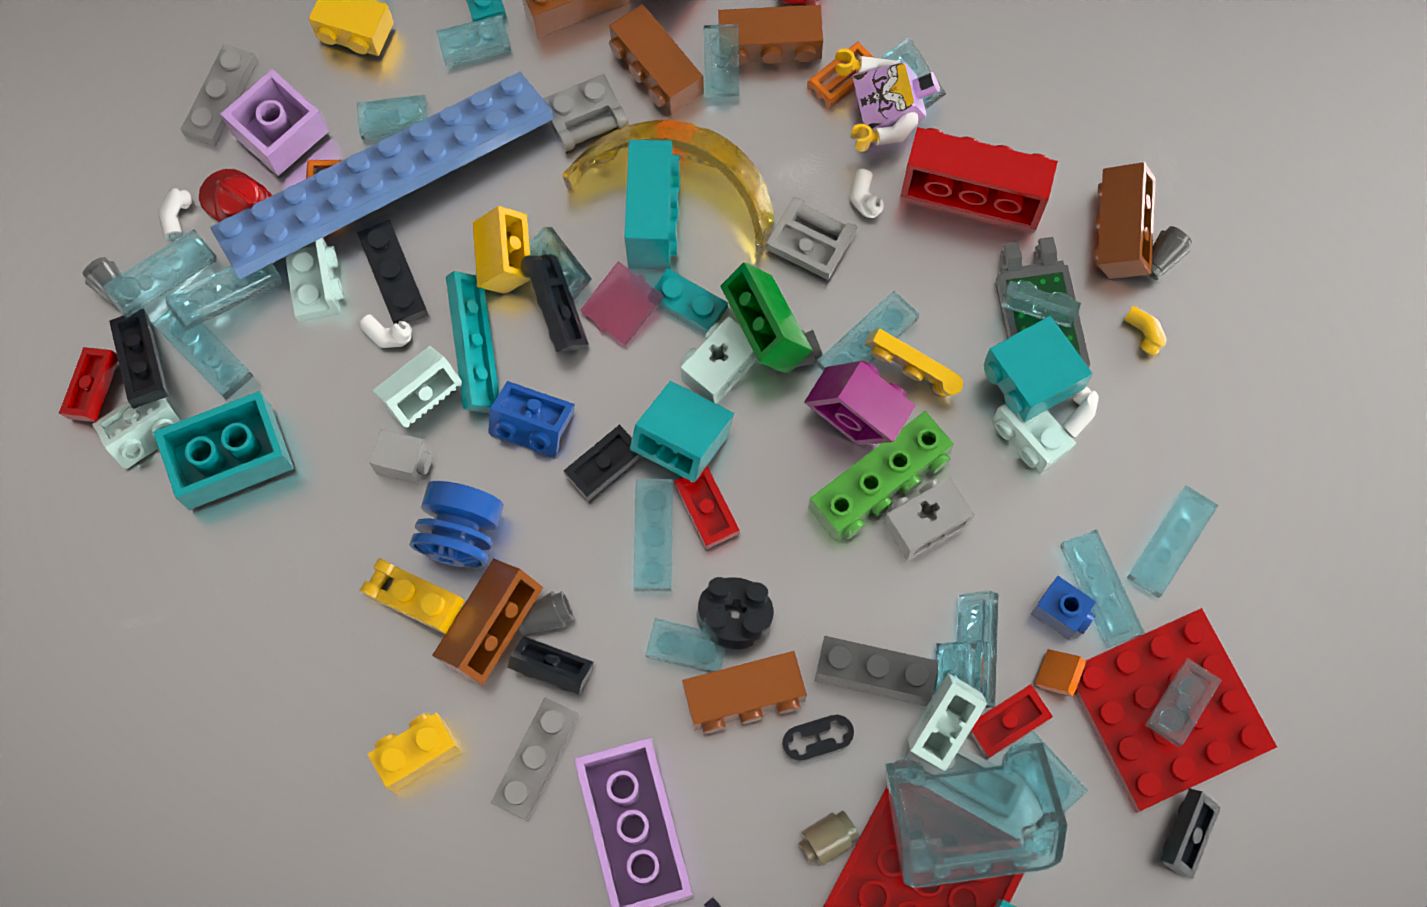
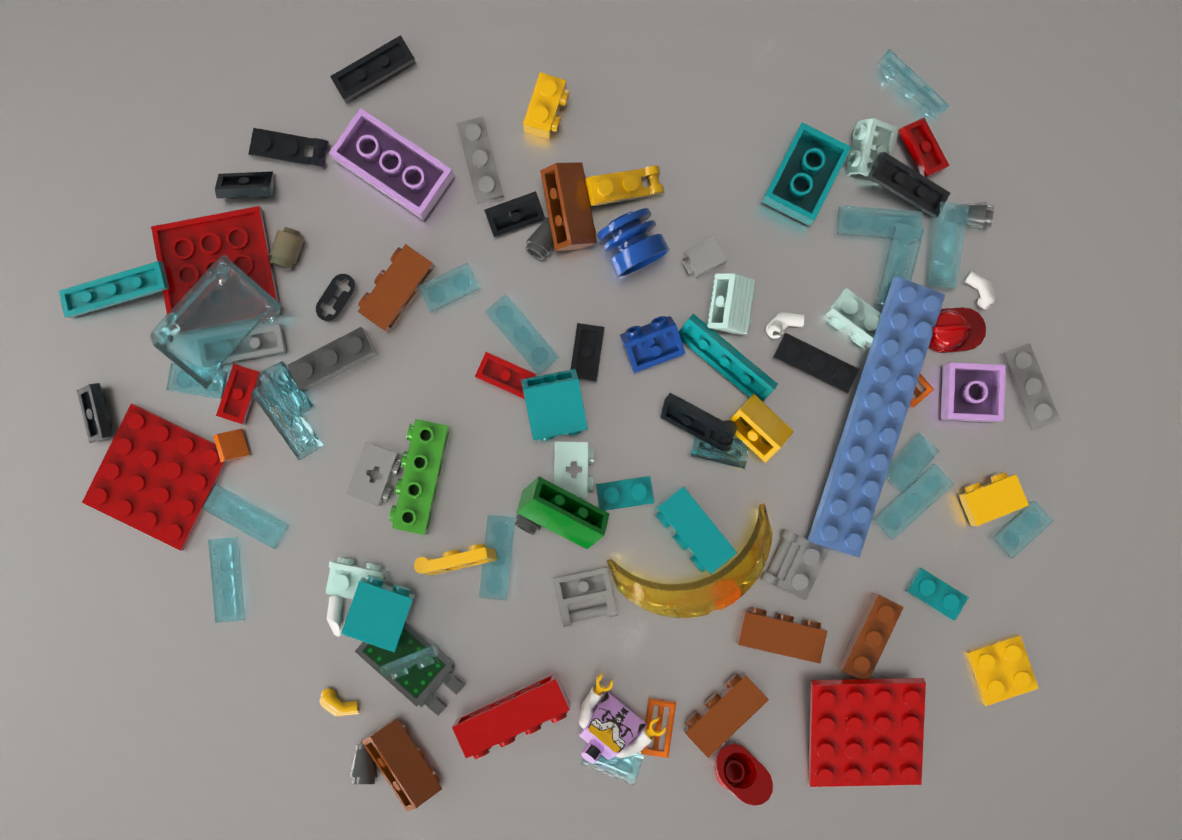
camera: 140 degrees right, 15 degrees up
clear light blue plate [436,15,511,66] -> none
clear pink piece [580,261,664,346] -> none
black plate [696,577,774,649] -> none
clear light blue plate [704,24,739,97] -> none
magenta brick [804,361,916,445] -> none
white arm [850,169,884,218] -> none
light aqua brick [907,673,987,771] -> none
blue brick [1031,576,1096,640] -> none
clear light blue plate [1145,658,1222,747] -> none
none -> clear light blue plate [873,464,954,540]
none -> clear light blue plate [878,49,950,120]

